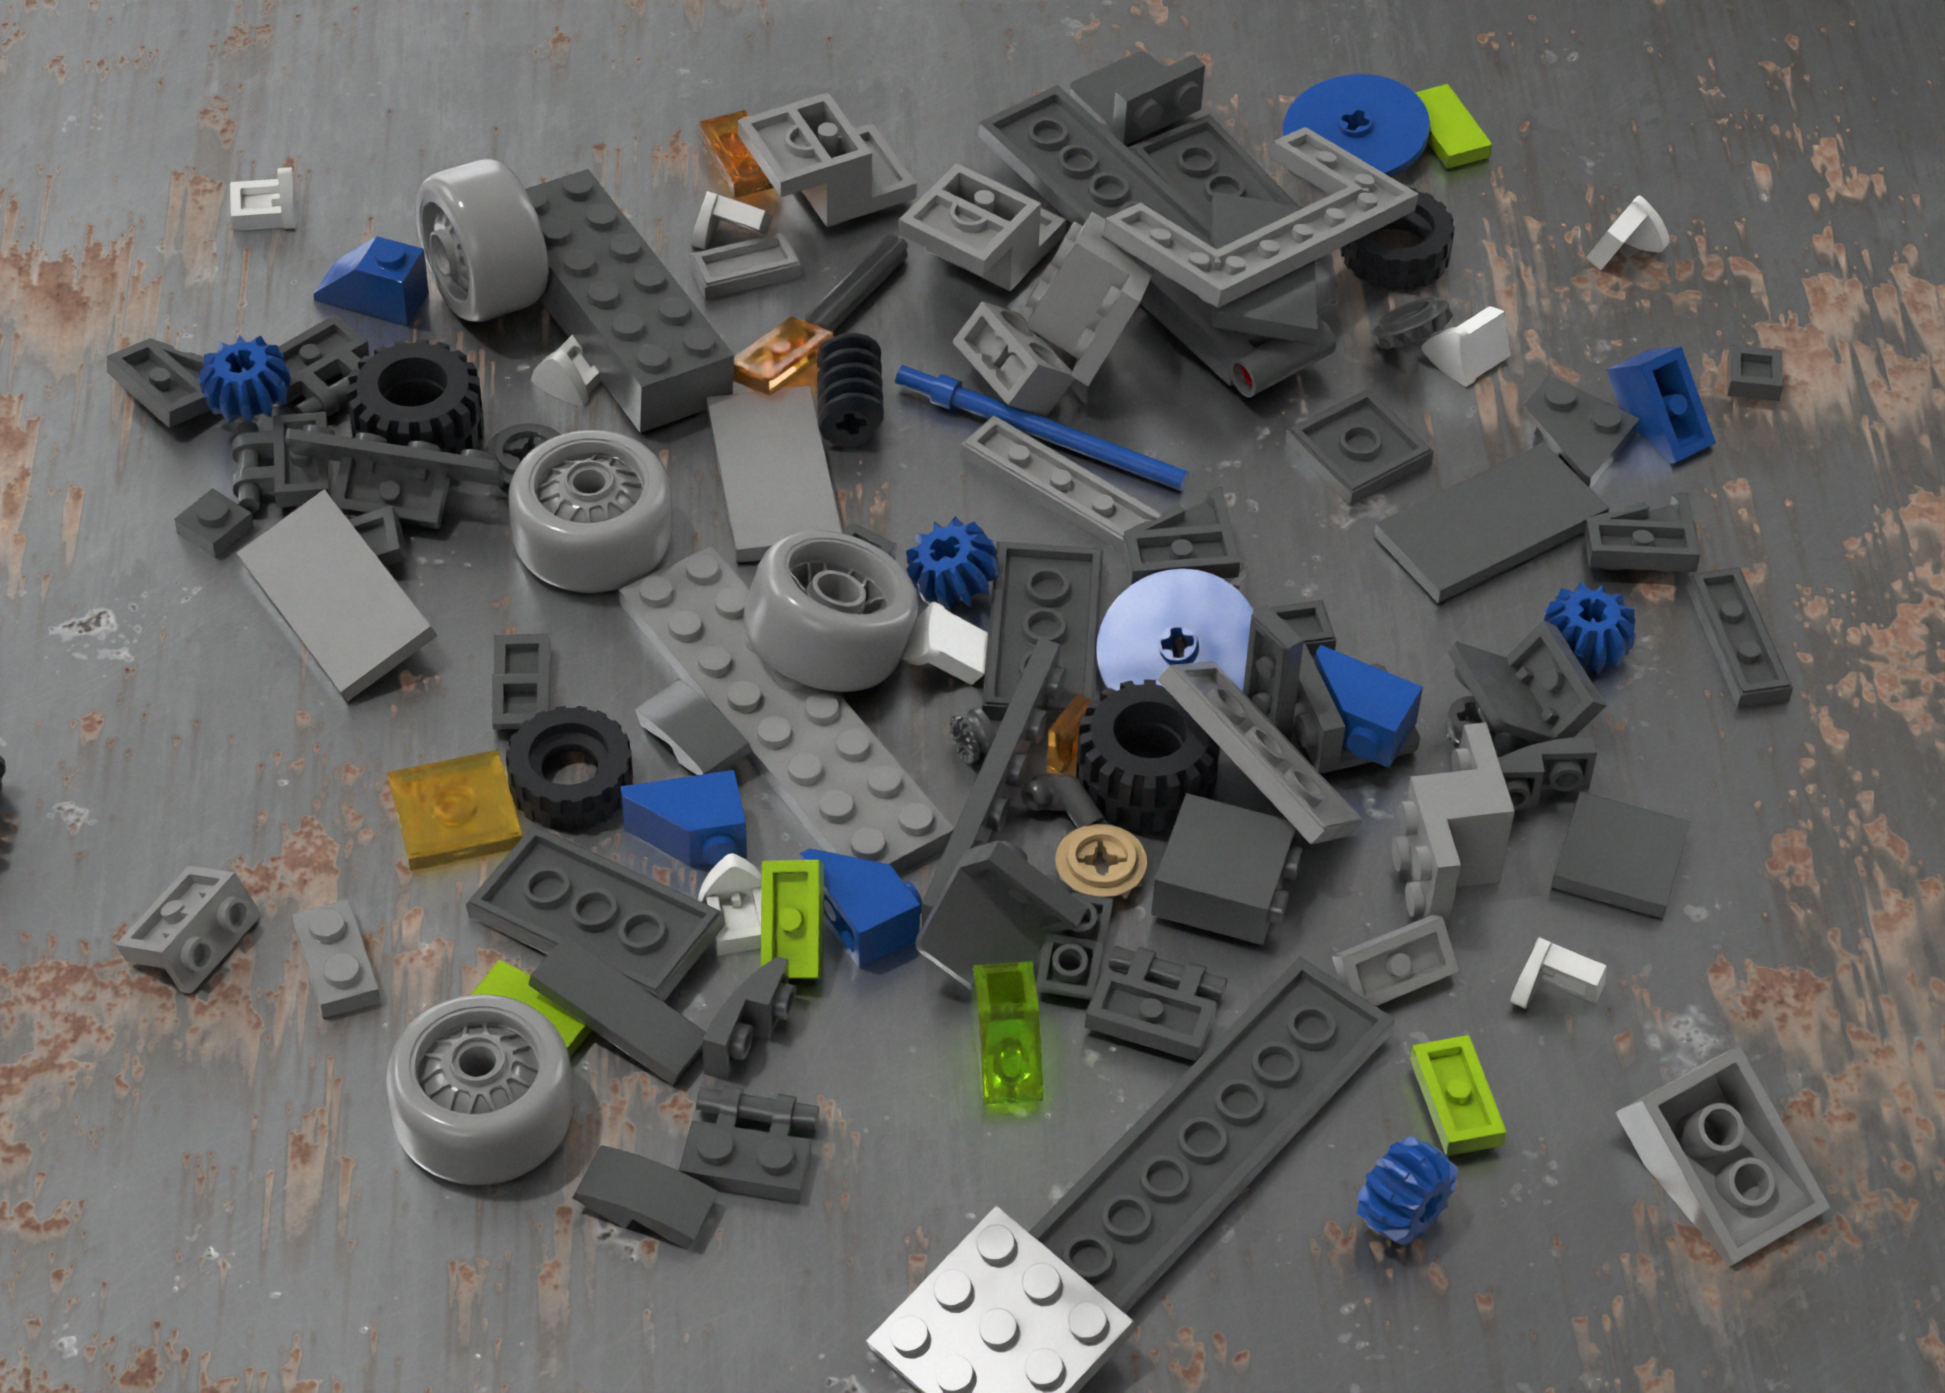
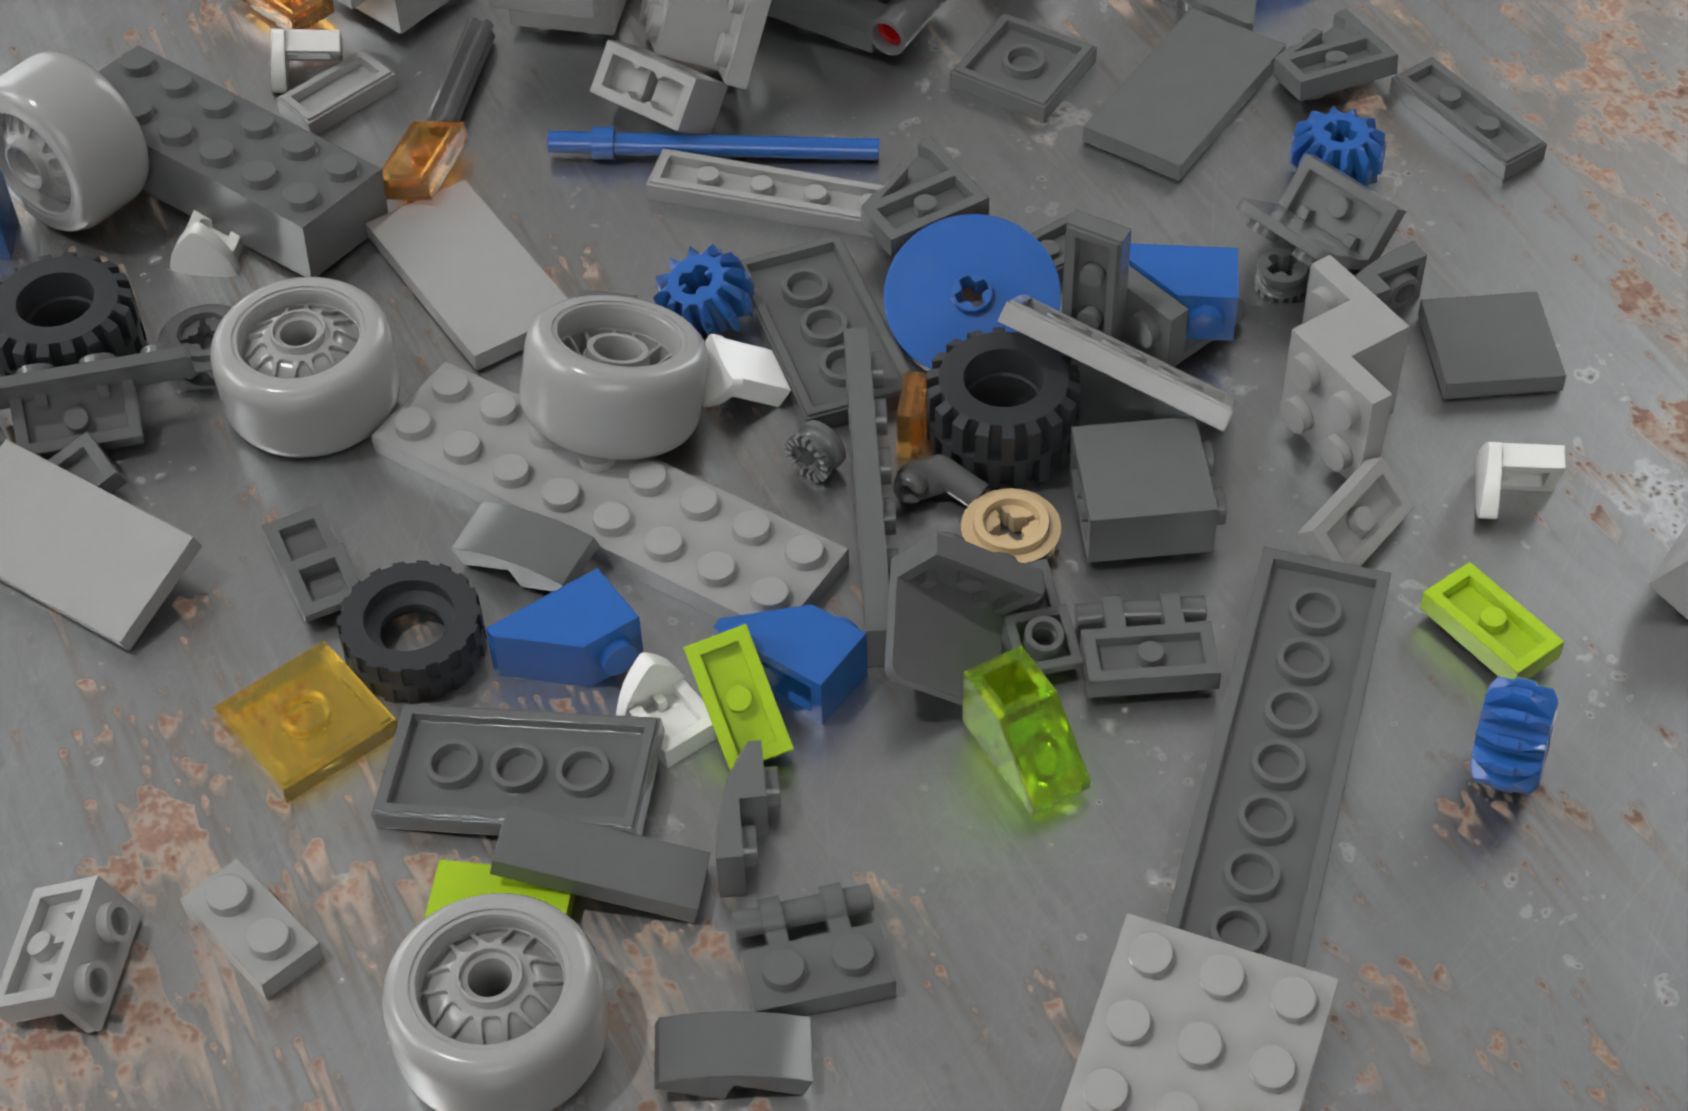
camera: 20 degrees left, 0 degrees up
black piece [816,333,884,447] -> none

